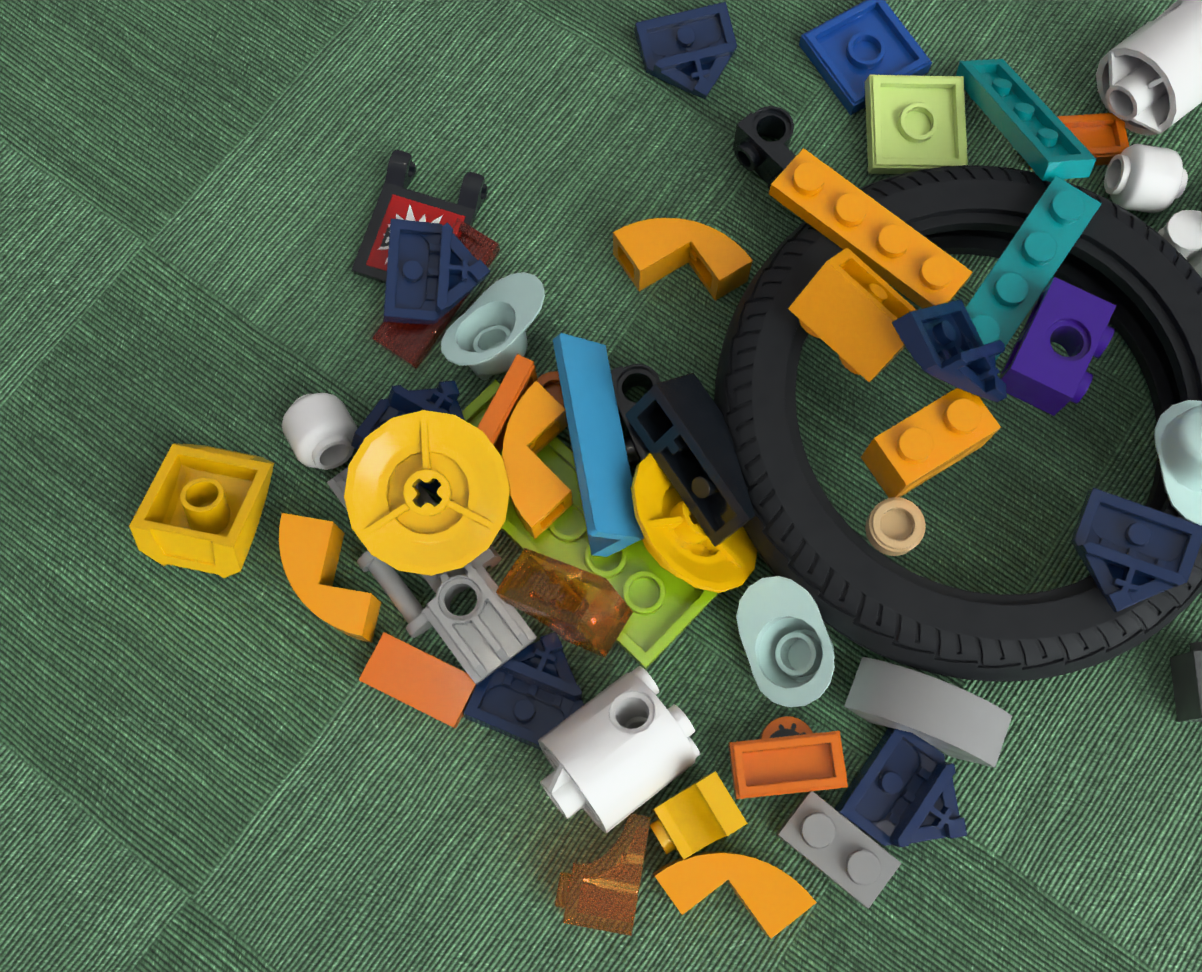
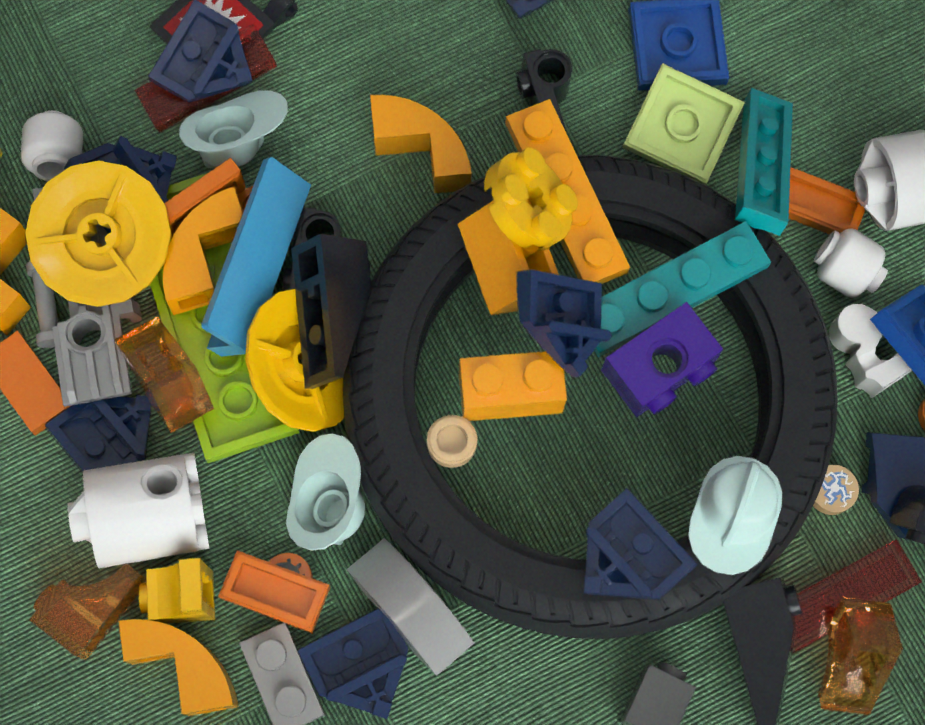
camera: 20 degrees right, 0 degrees up
none -> yellow plate [484,147,578,250]

